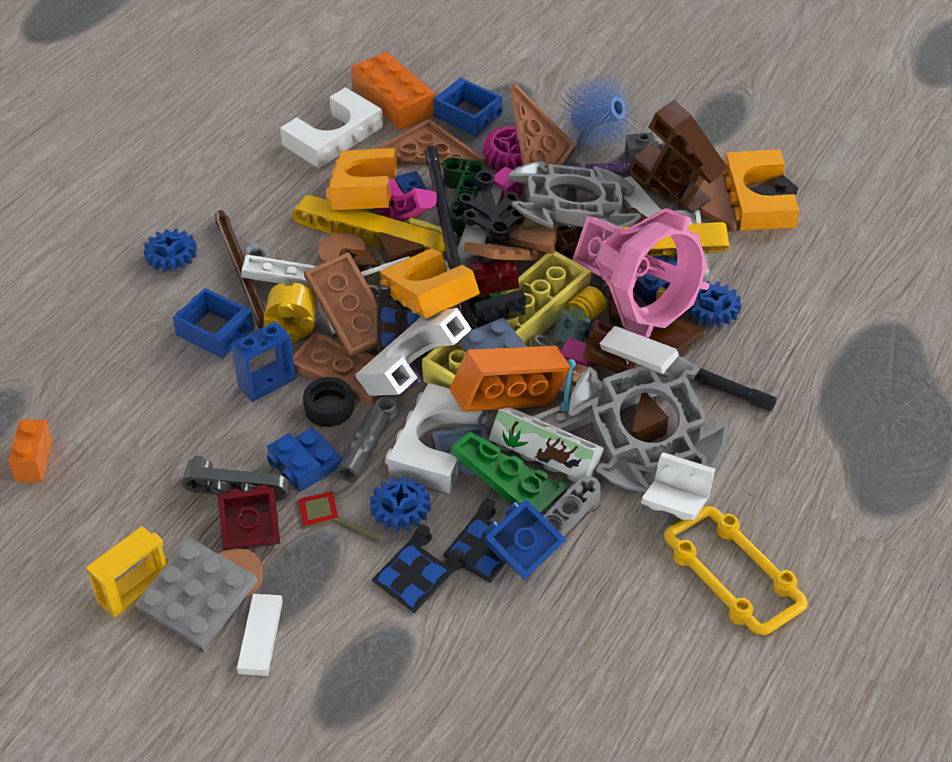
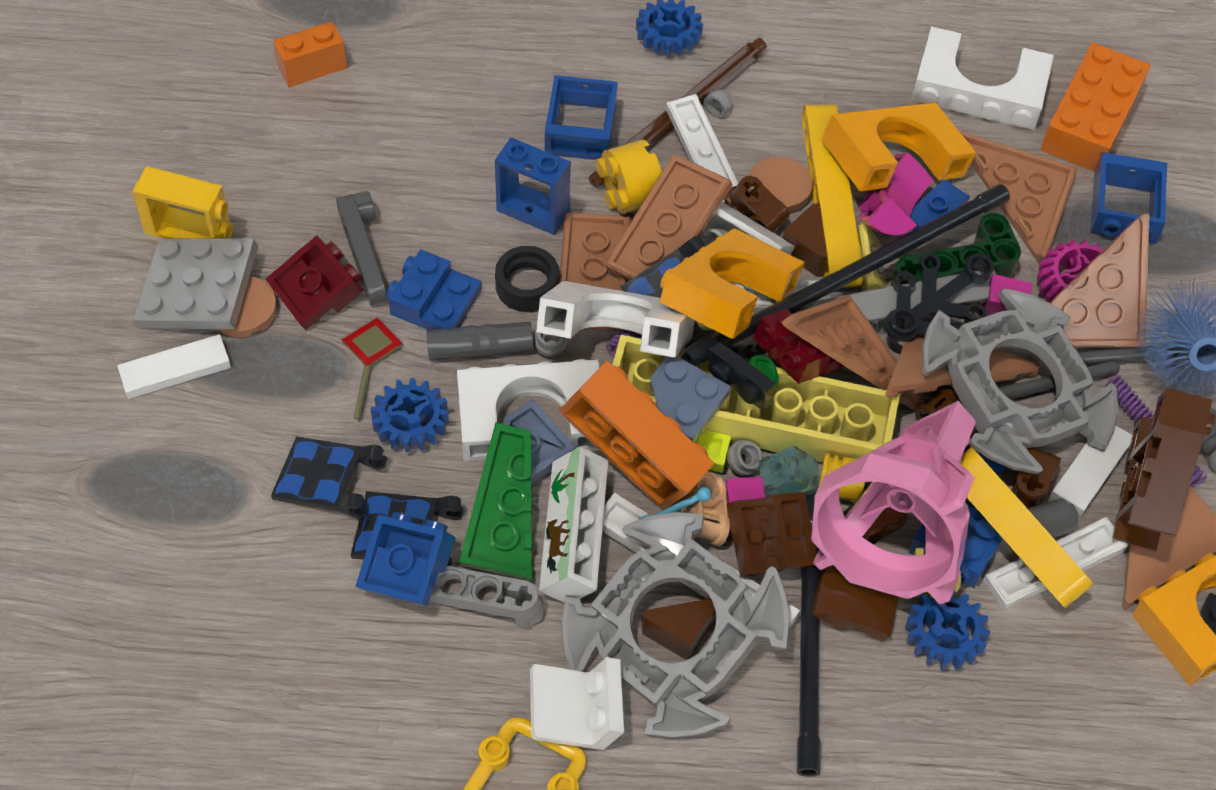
camera: 60 degrees right, 10 degrees up
white tile [599,326,679,373] -> none

